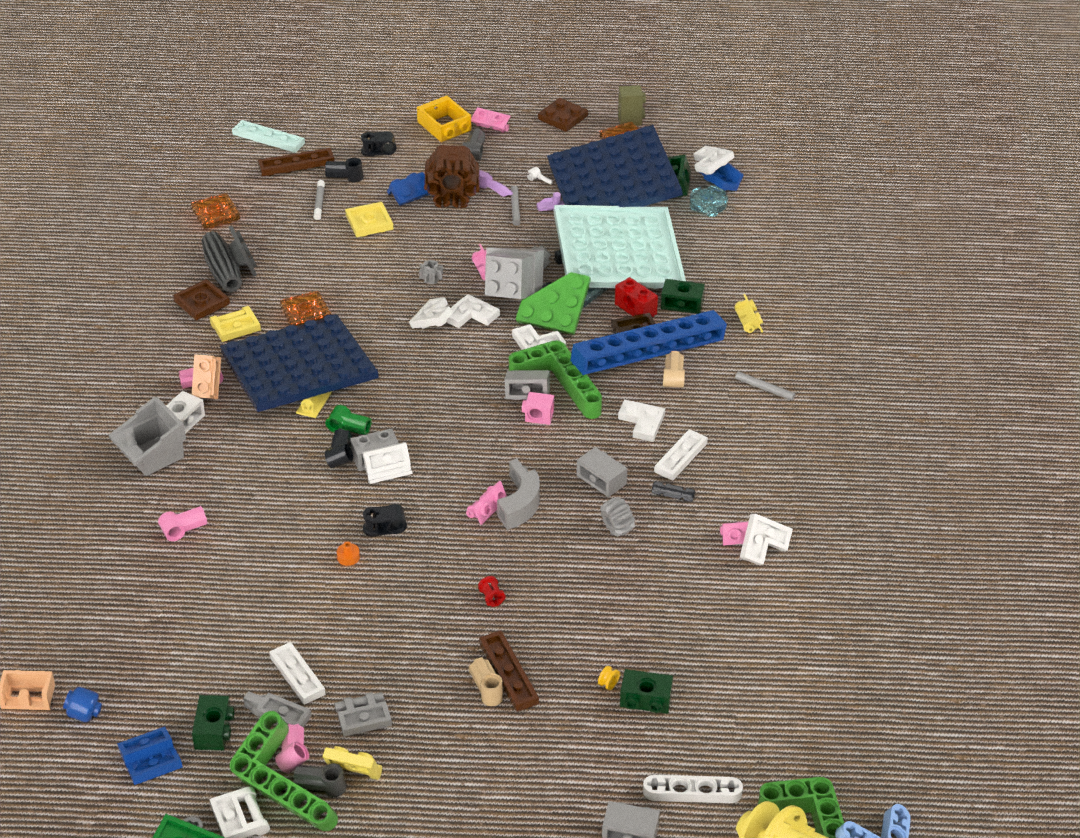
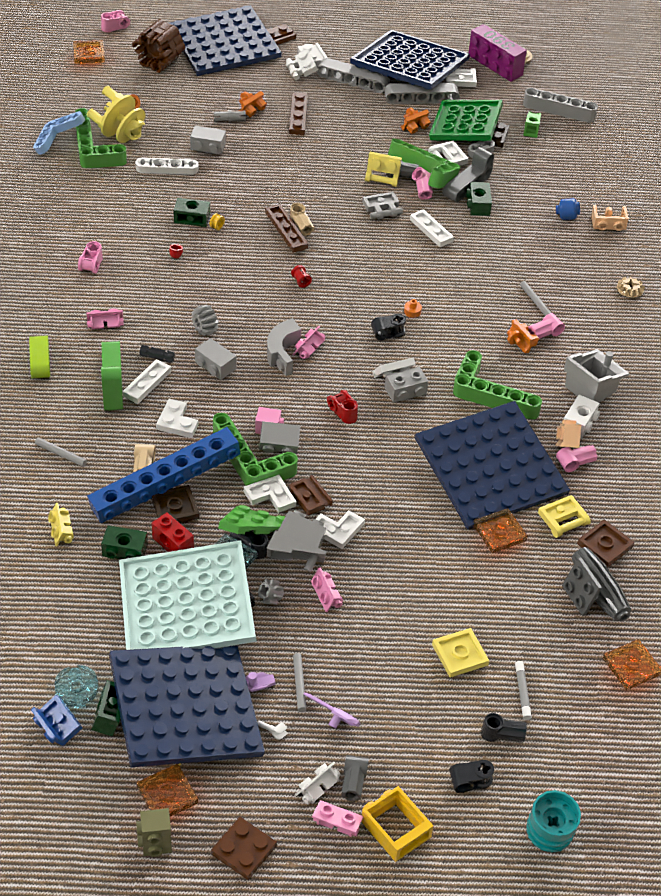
camera: 175 degrees right, 5 degrees up
blue slope [117,726,183,785] -> none
light aqua tile [232,120,305,153] -> none
light grey hinge [243,691,311,727] -> none
reddish brown plate [258,148,335,176] -> none
green piece [325,405,372,435] -> none
black piece [325,428,353,468] -> none
blue bracket [387,172,430,206] -> none
white plate [409,297,453,329] -> none
light grey gear [419,260,443,284] -> none
reddish brown piece [424,145,480,208] -> none
white plate [693,146,734,175] -> none
white plate [740,514,793,565] -> none
none -> lime beam [29,335,50,379]
none -> bright pink piece [78,241,103,274]
none -> bright green beam [101,341,123,411]
none -> red hinge [169,244,183,259]
none -> reddish brown plate [288,475,333,516]
none -> white hinge [295,762,341,804]
none -> red piece [327,389,358,424]
none -> dark grey beam [442,147,494,202]
none -> bright green beam [453,350,542,419]
none -> orange hips [507,319,539,353]
none -> light grey bar [520,281,551,316]
none -> teal wheel [526,790,581,852]
none -> tan gear [617,277,645,298]

